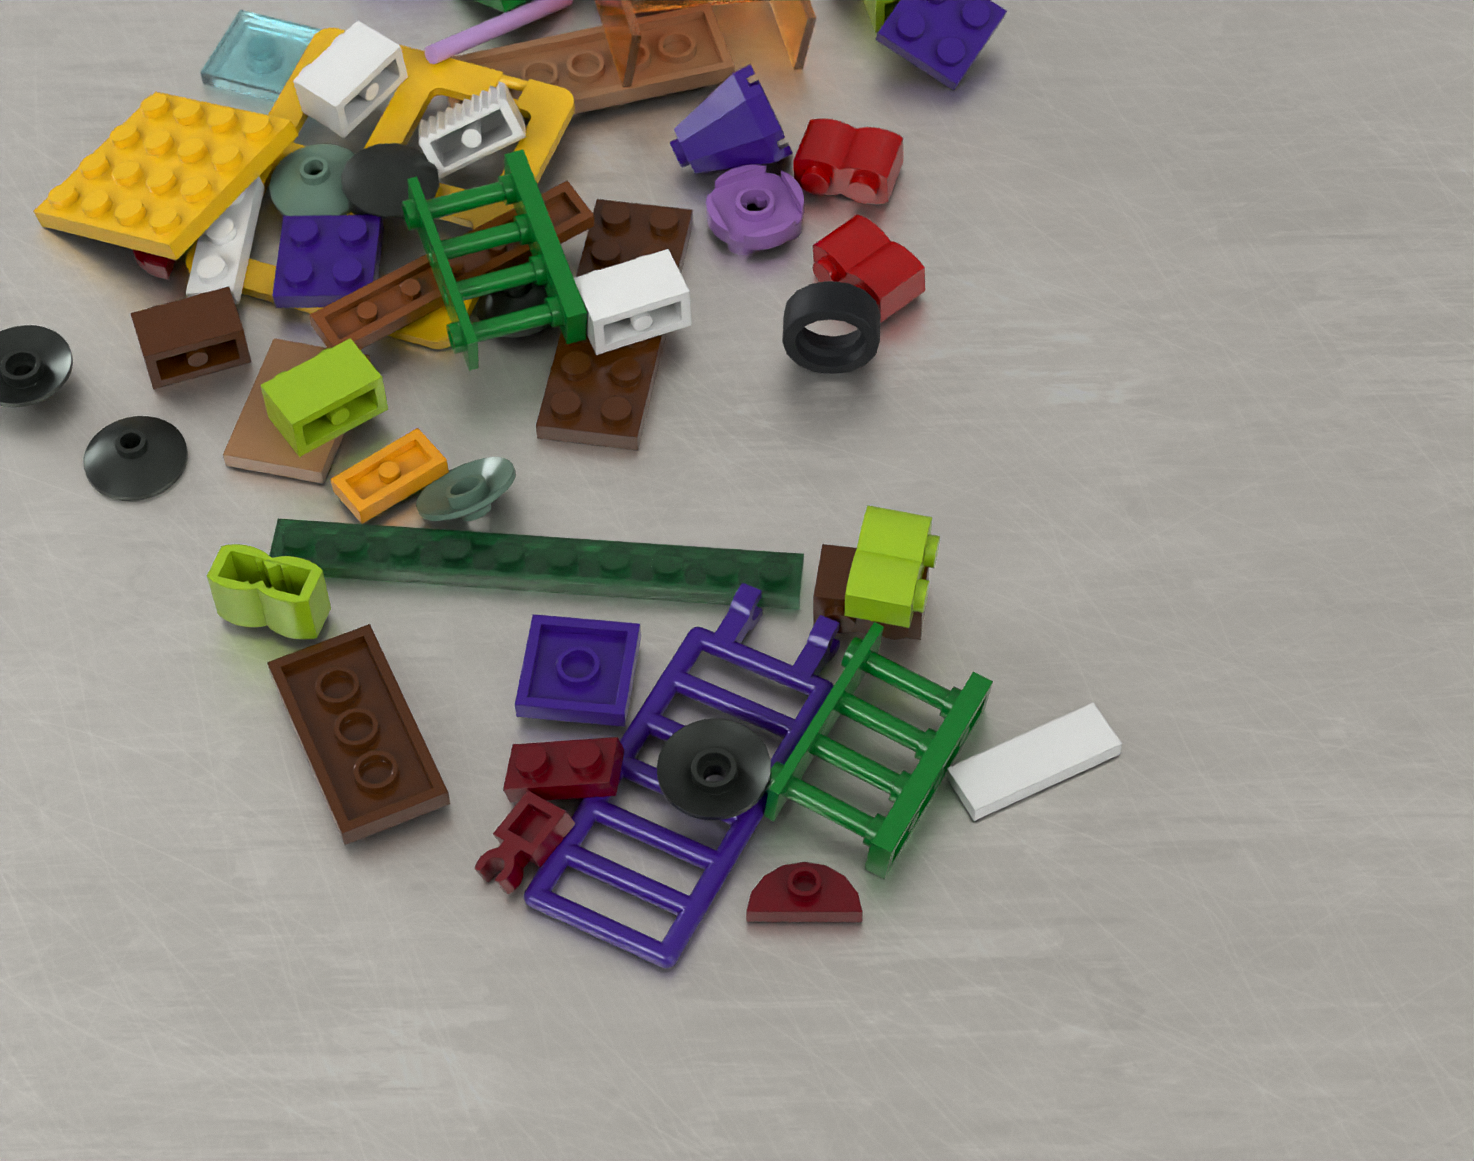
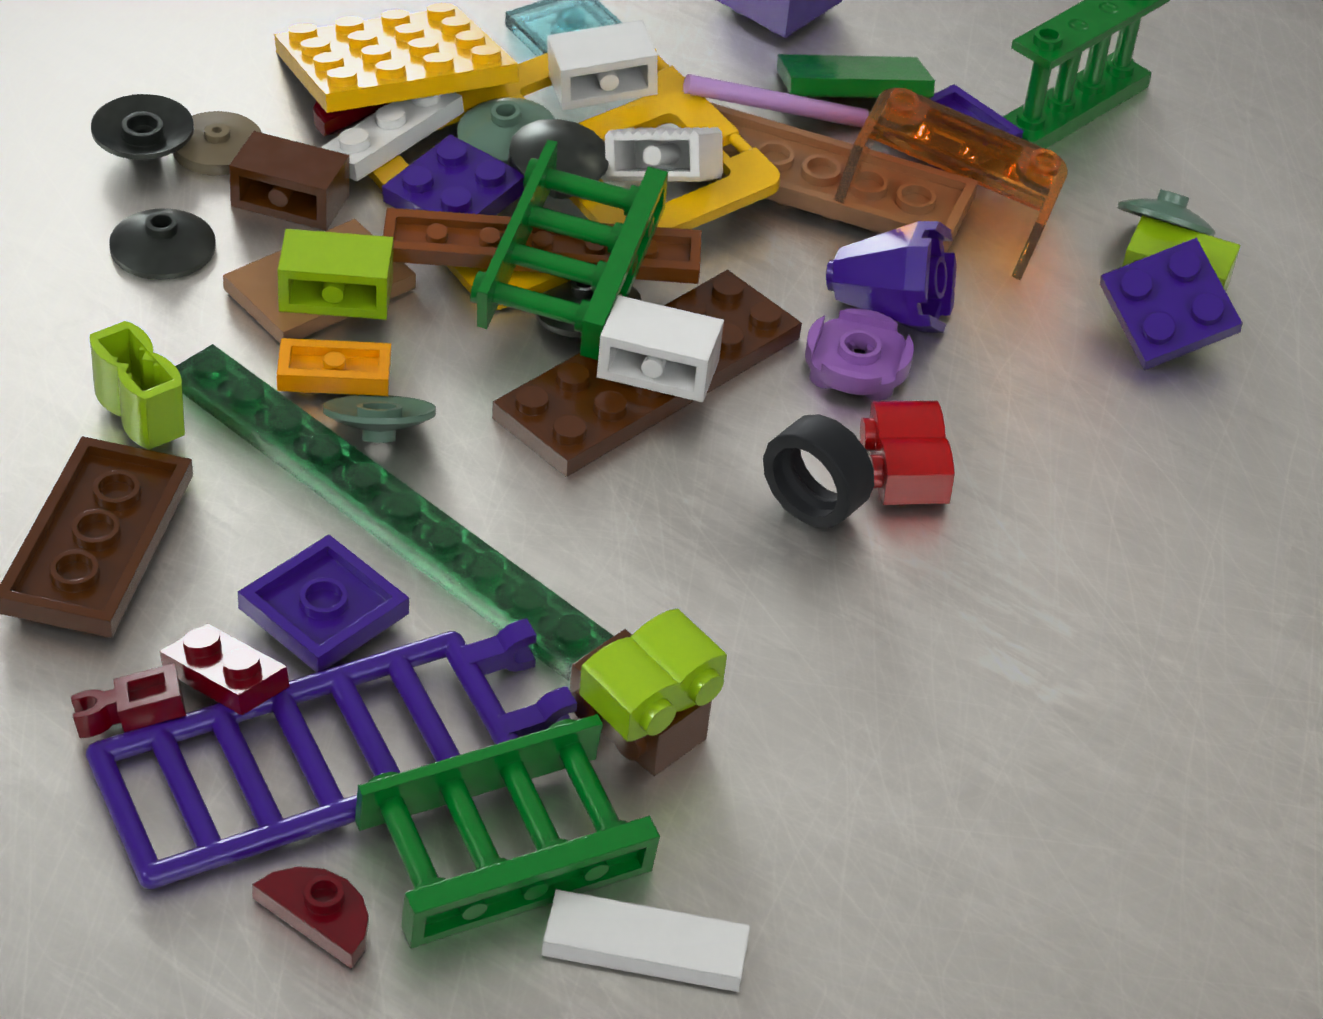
camera: 30 degrees right, 10 degrees down
pearl dark grey dish [657,718,771,820] -> none
red brick [793,118,903,204] -> none
none -> dark tan piece [173,111,262,176]

